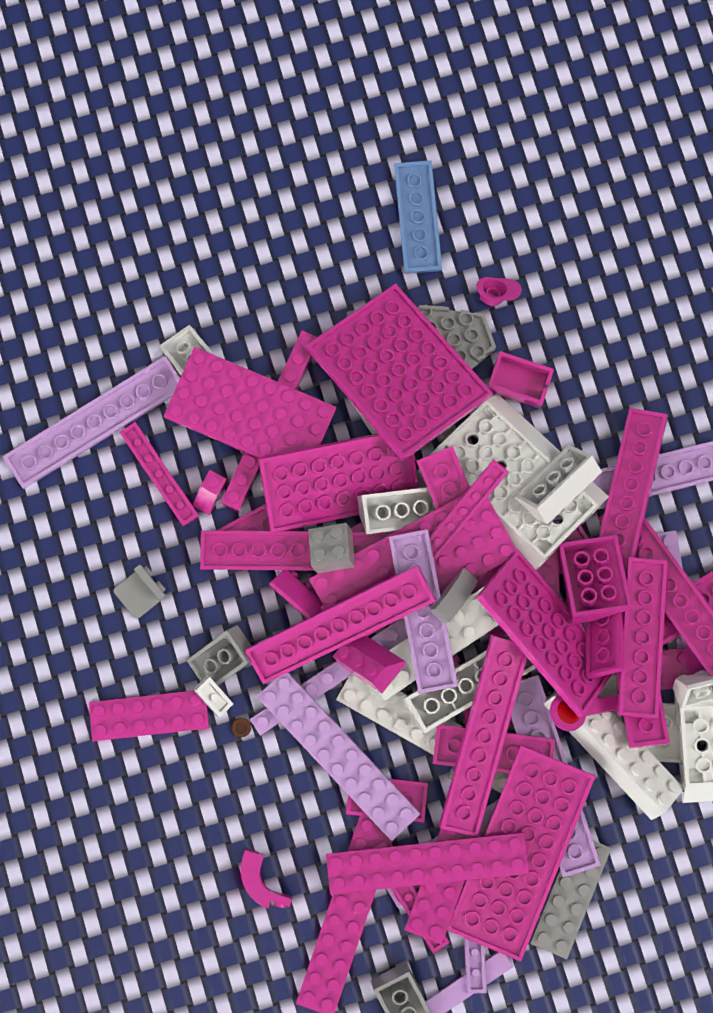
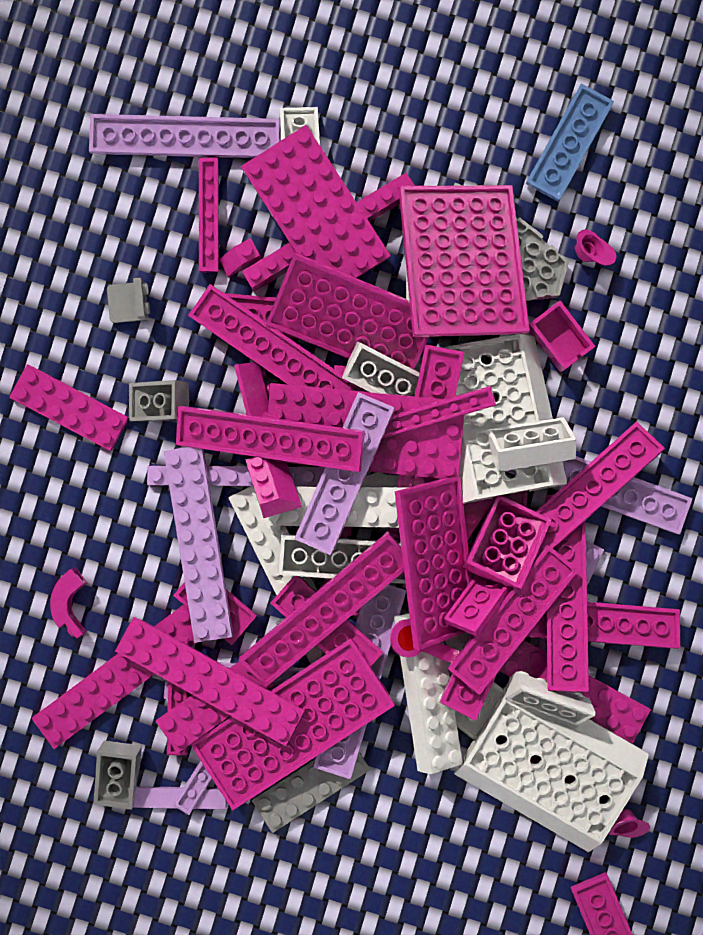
camera: 40 degrees right, 5 degrees up
white plate [193,676,233,718] -> none
reddish brown tile [232,718,251,737] -> none
light grey brick [308,523,355,573] -> none
light grey slope [430,567,478,624] -> none

